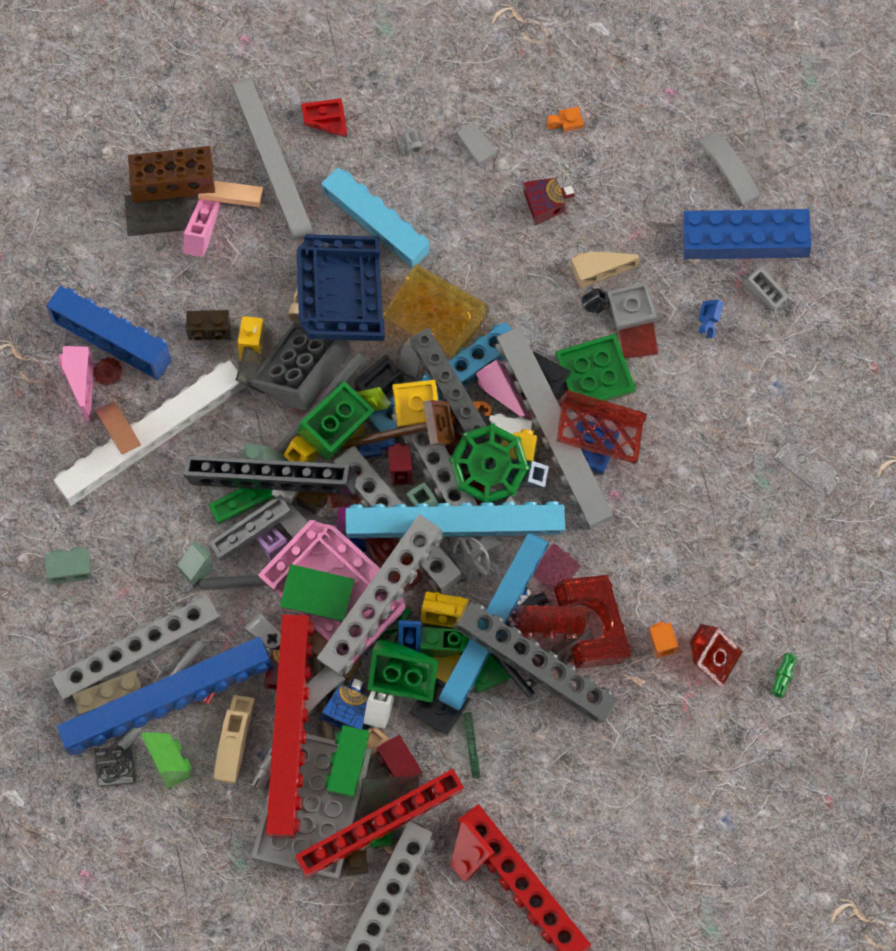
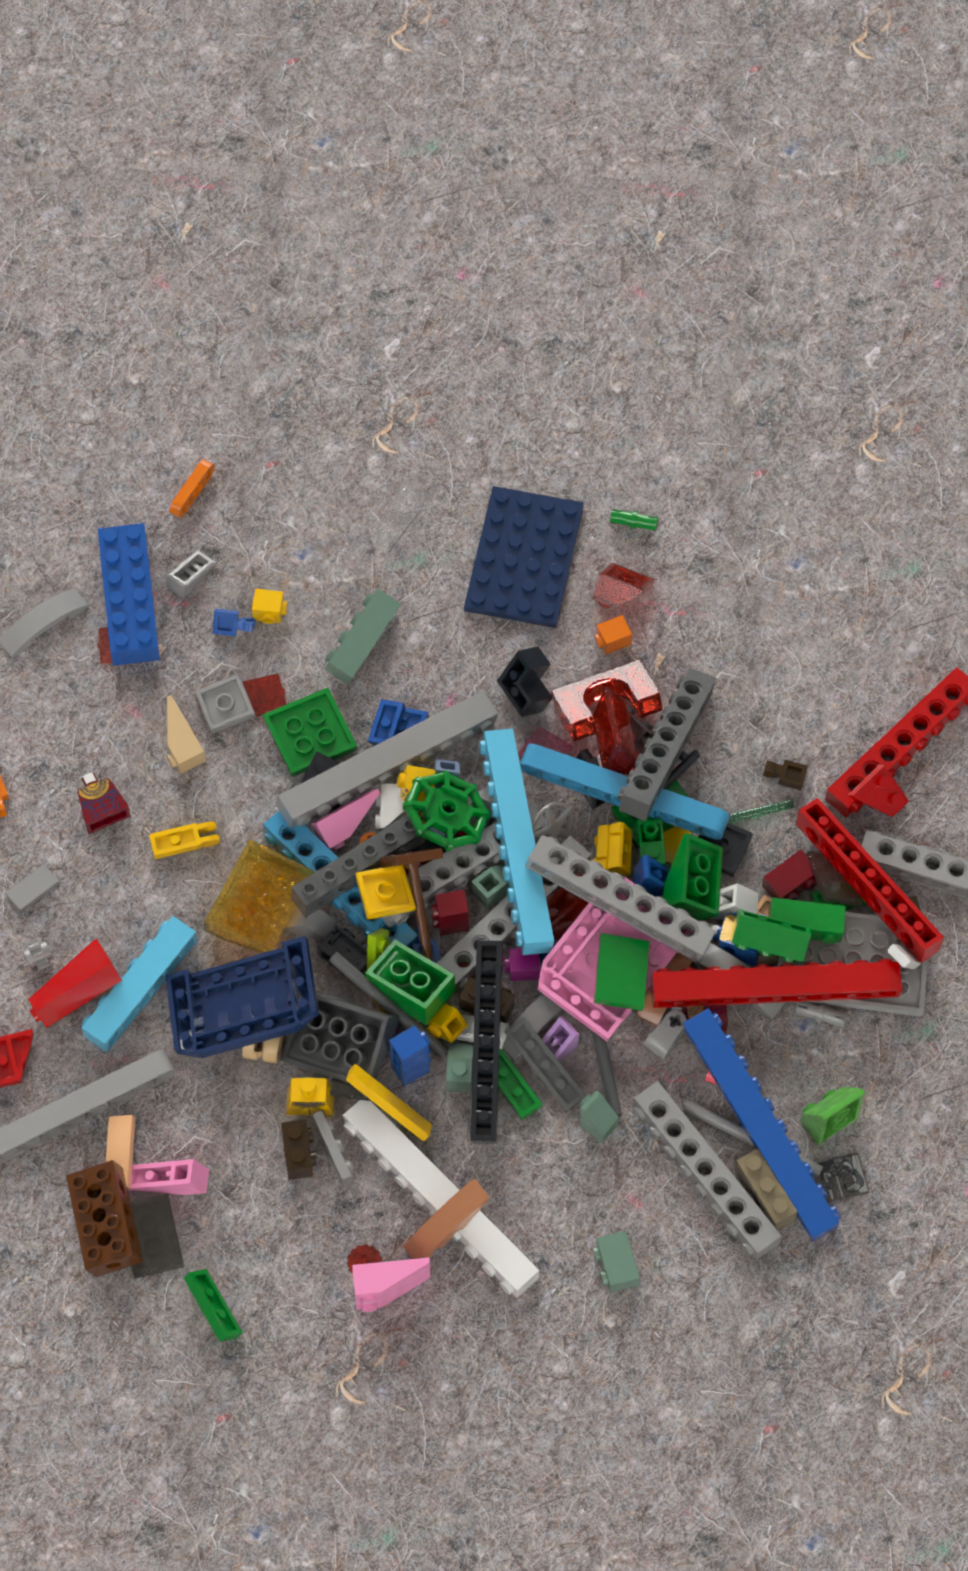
camera: 100 degrees left, 5 degrees down
blue brick [46,286,172,380] -> none
tan slope [214,695,256,784] -> none
clear red fence [556,390,647,464] -> none
black gear [581,287,608,314] -> none
none -> red slope [28,939,122,1028]
none -> yellow hinge [149,821,220,859]
none -> orange beam [169,459,215,518]
none -> green plate [184,1269,243,1342]
none -> yellow brick [252,588,288,624]
none -> light grey plate [313,1110,355,1188]
none -> sand green brick [324,589,401,685]
none -> yellow tile [346,1064,433,1141]
none -> blue brick [389,1026,431,1086]
none -> dark blue plate [464,486,584,628]
none -> black brick [497,646,553,717]
none -> green brick [730,909,811,963]
none -> dark brown plate [763,759,808,791]
none -> white tile [888,944,921,969]

